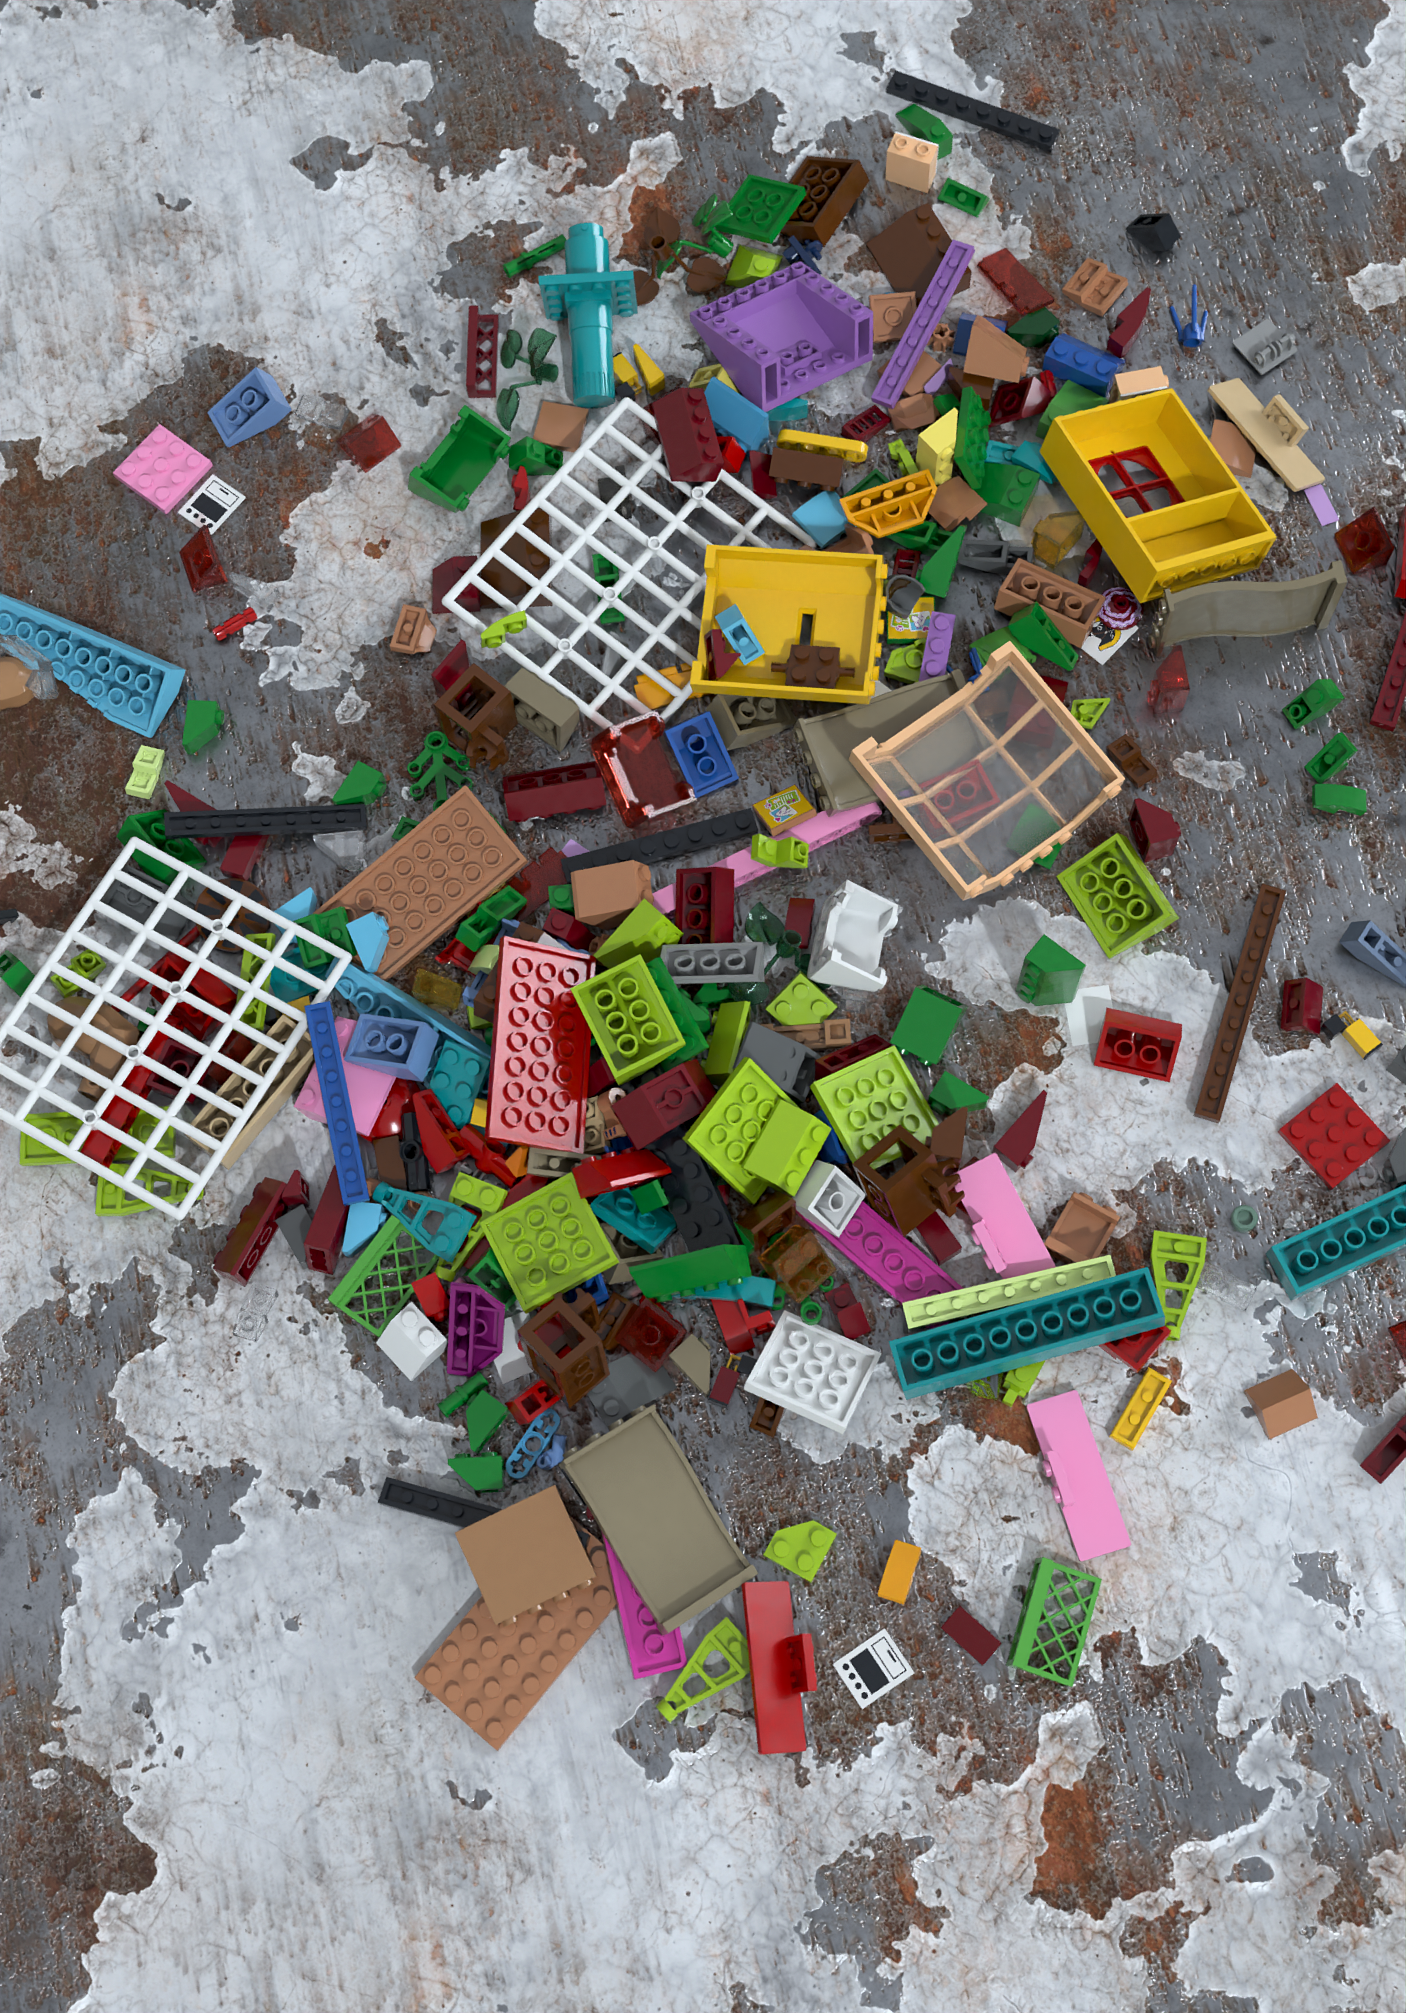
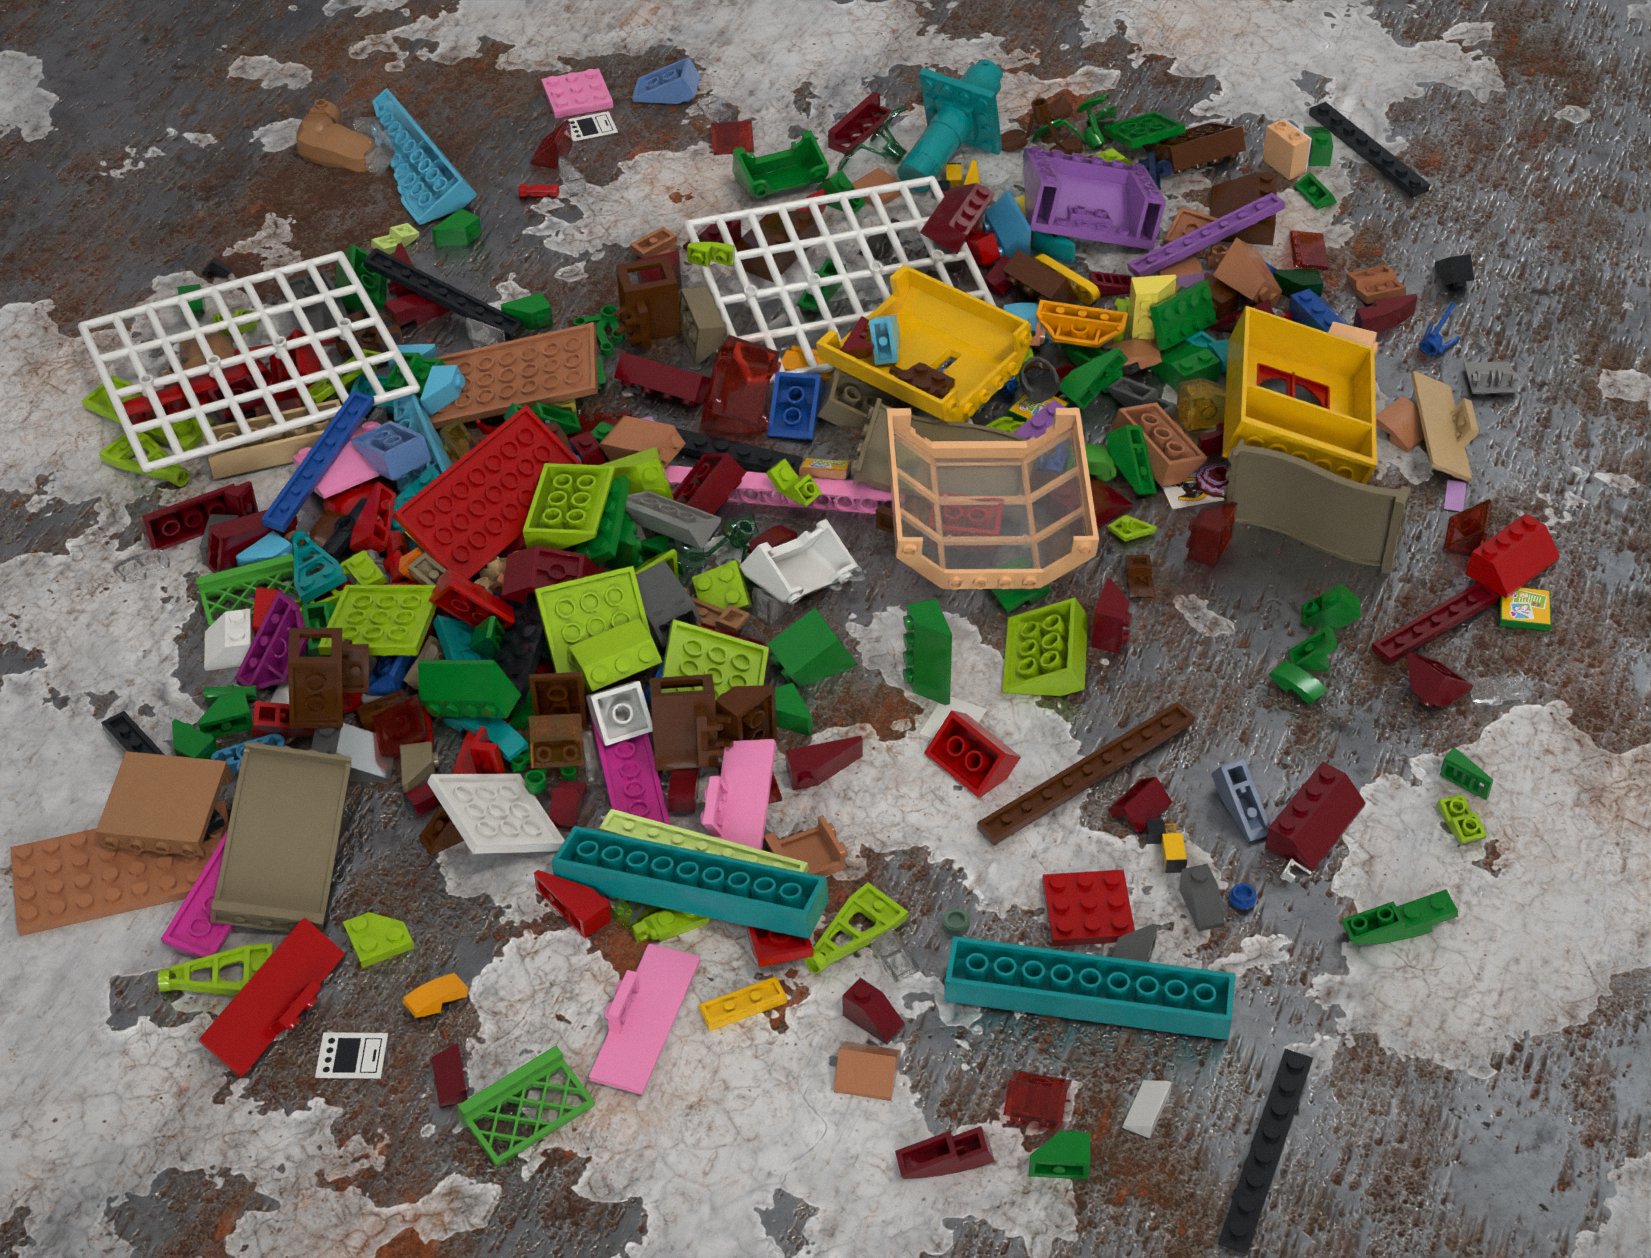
camera: 30 degrees right, 25 degrees down
none -> red slope [534,870,611,939]
none -> dark red slope [842,978,905,1045]

